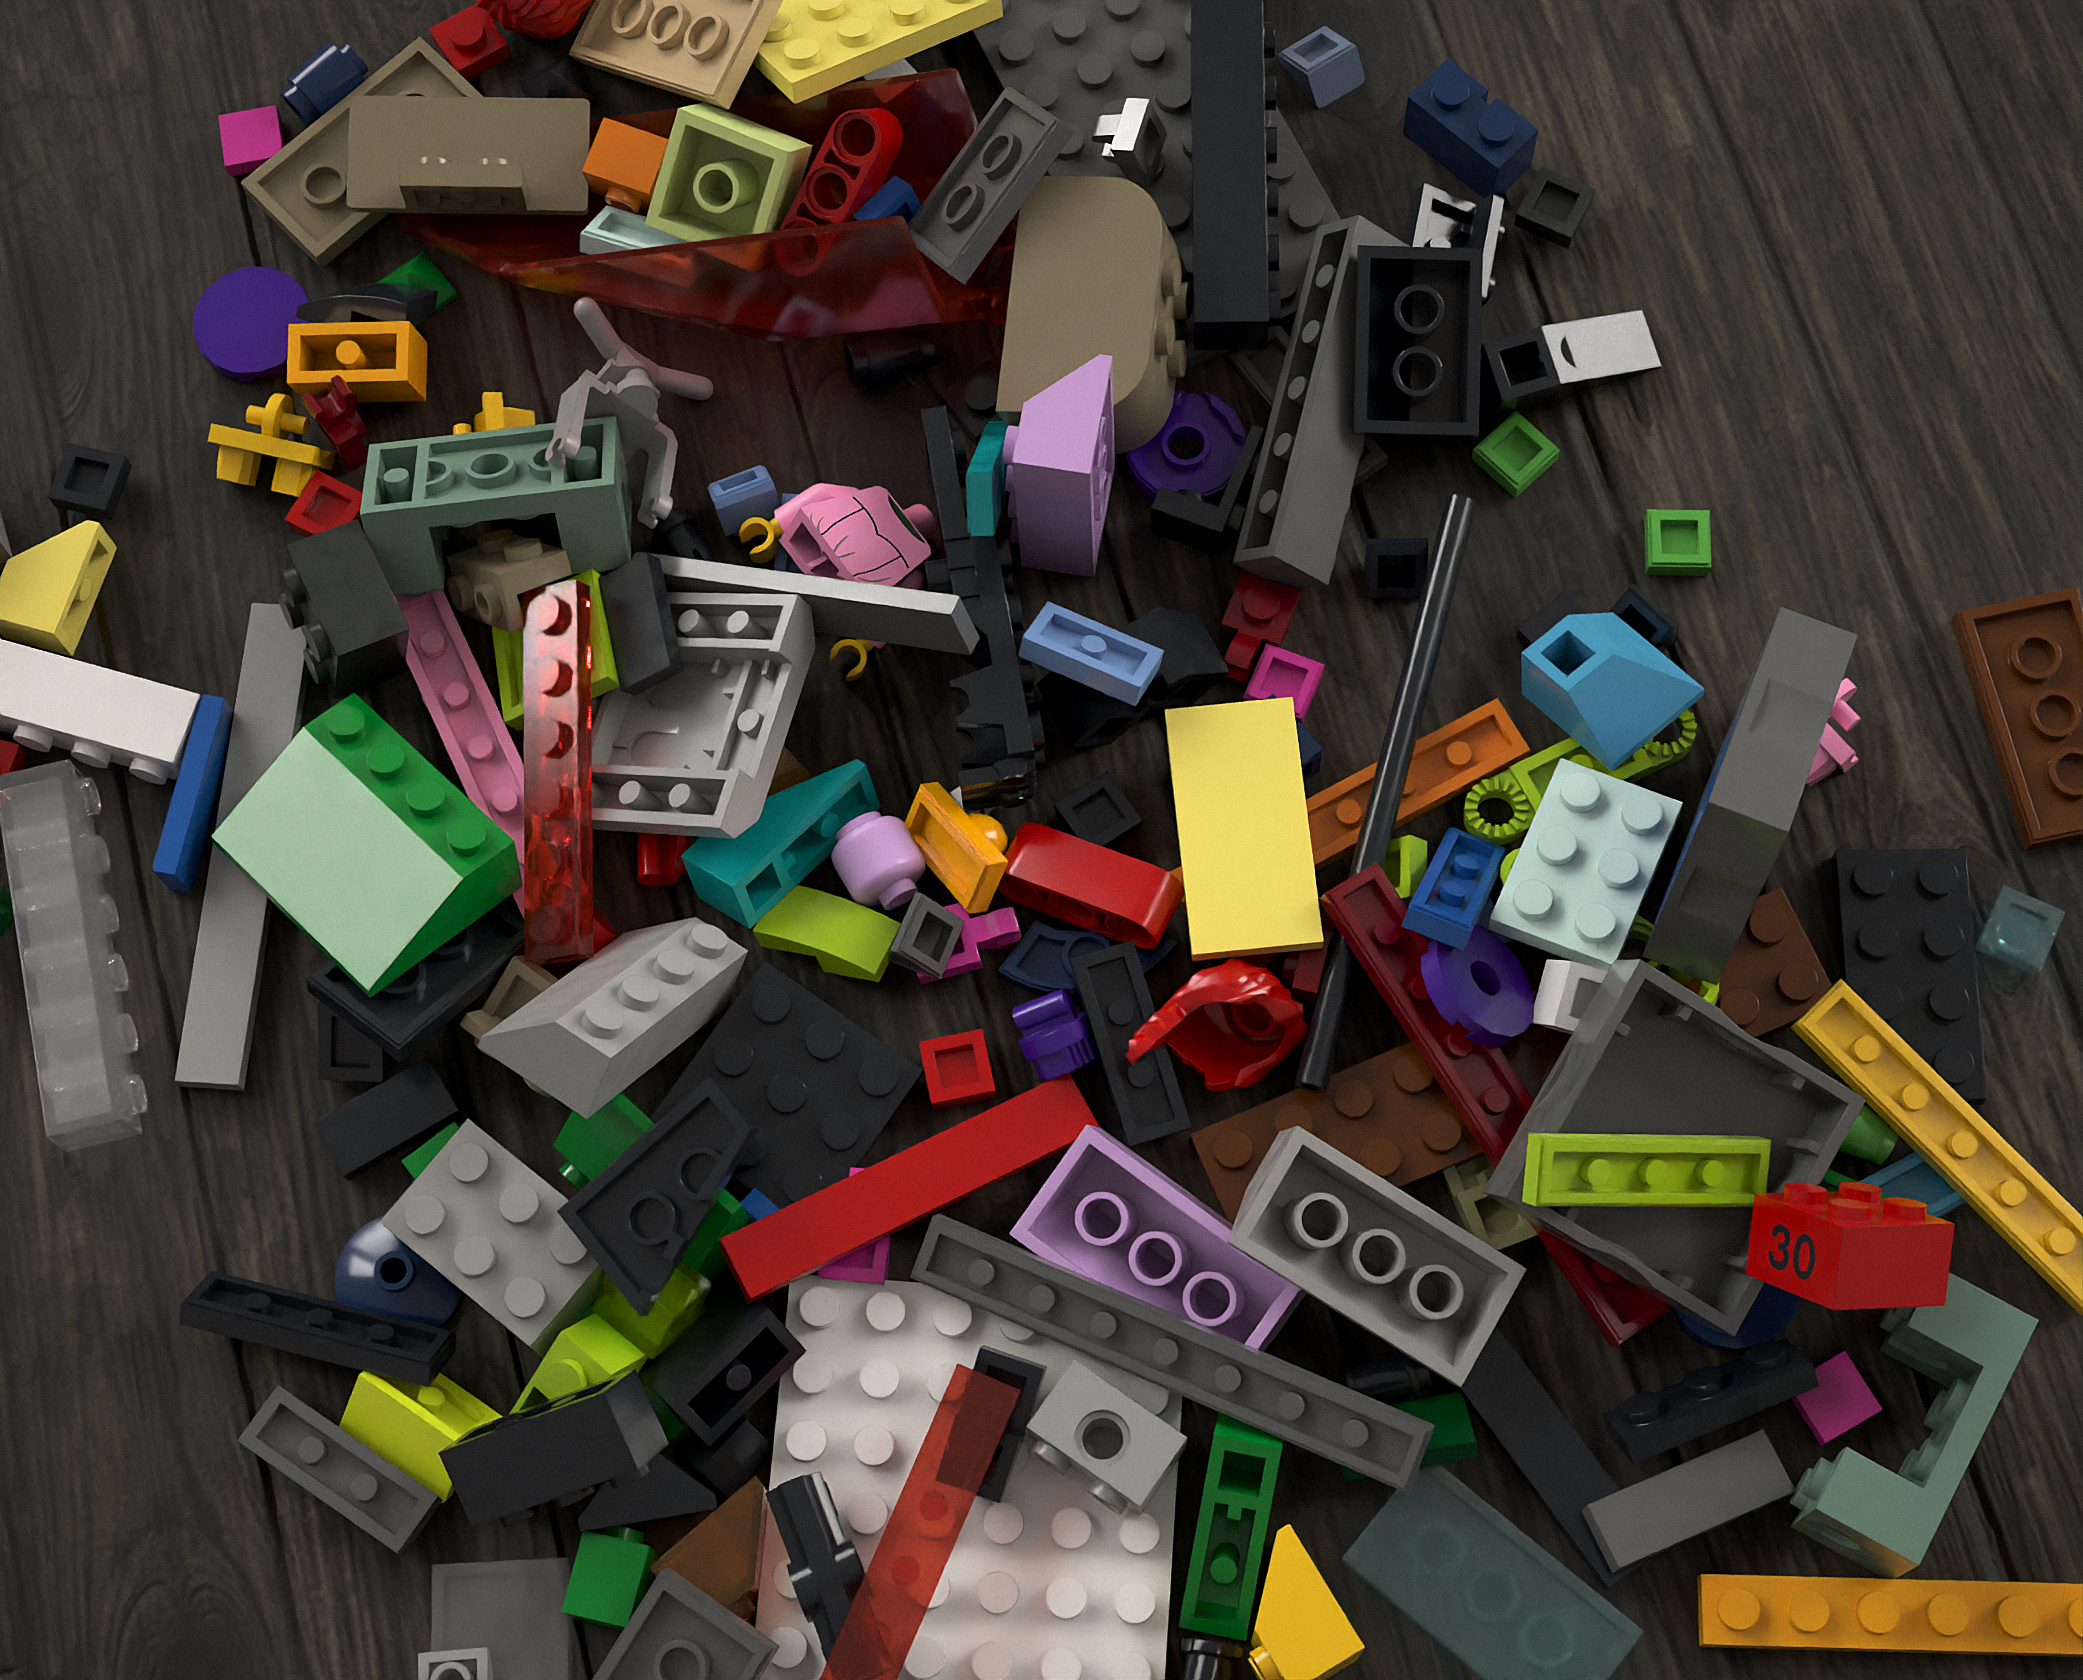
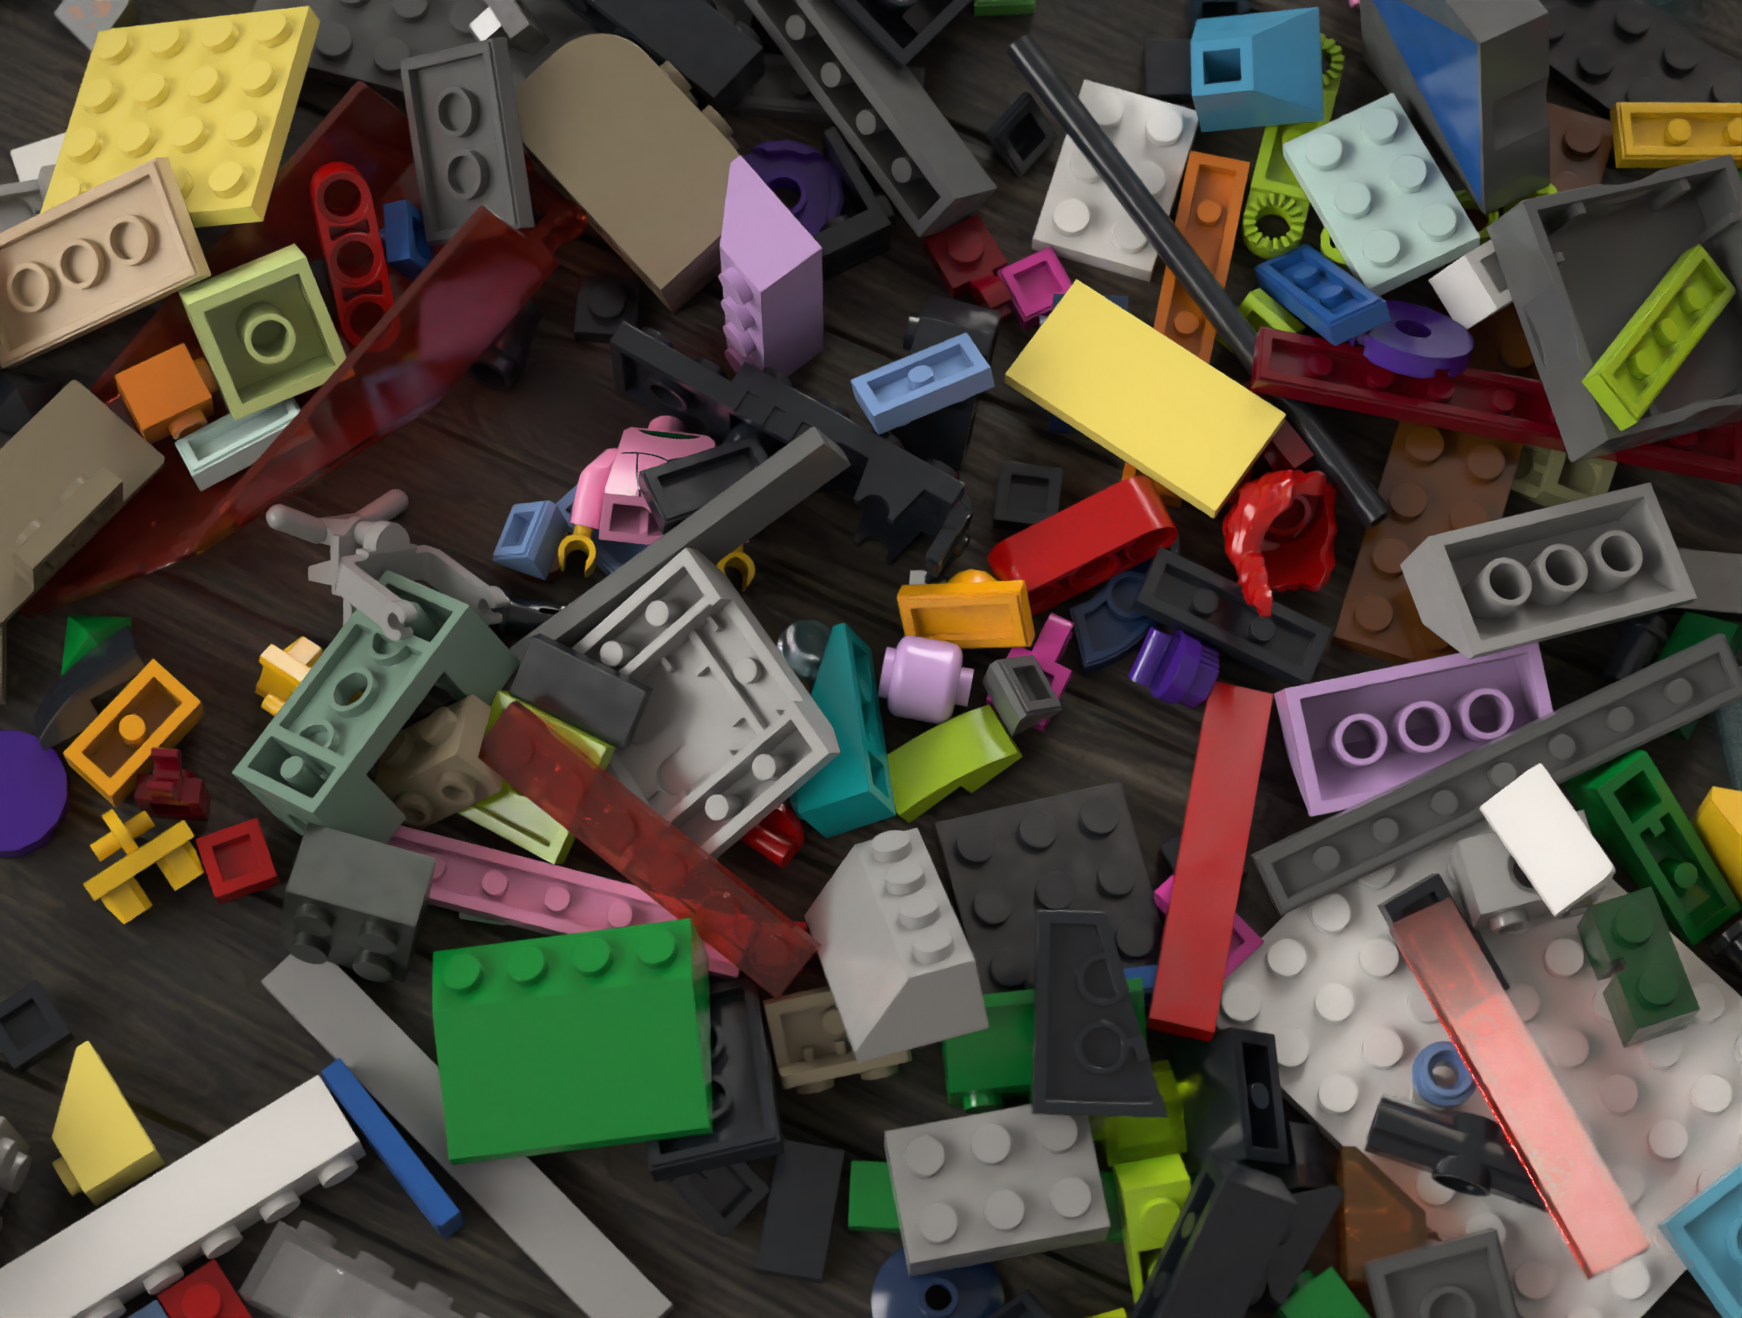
camera: 55 degrees left, 0 degrees up
red plate [919,1029,996,1110] -> none
teal tile [966,421,1008,536] -> none
none -> black tile [637,434,769,535]
none -> clear light blue plate [776,620,831,681]
none -> white plate [1032,79,1199,282]
none -> medium blue plate [1411,1041,1479,1108]
none -> white slope [1480,763,1616,917]
none -> dark green piece [1577,886,1700,1048]

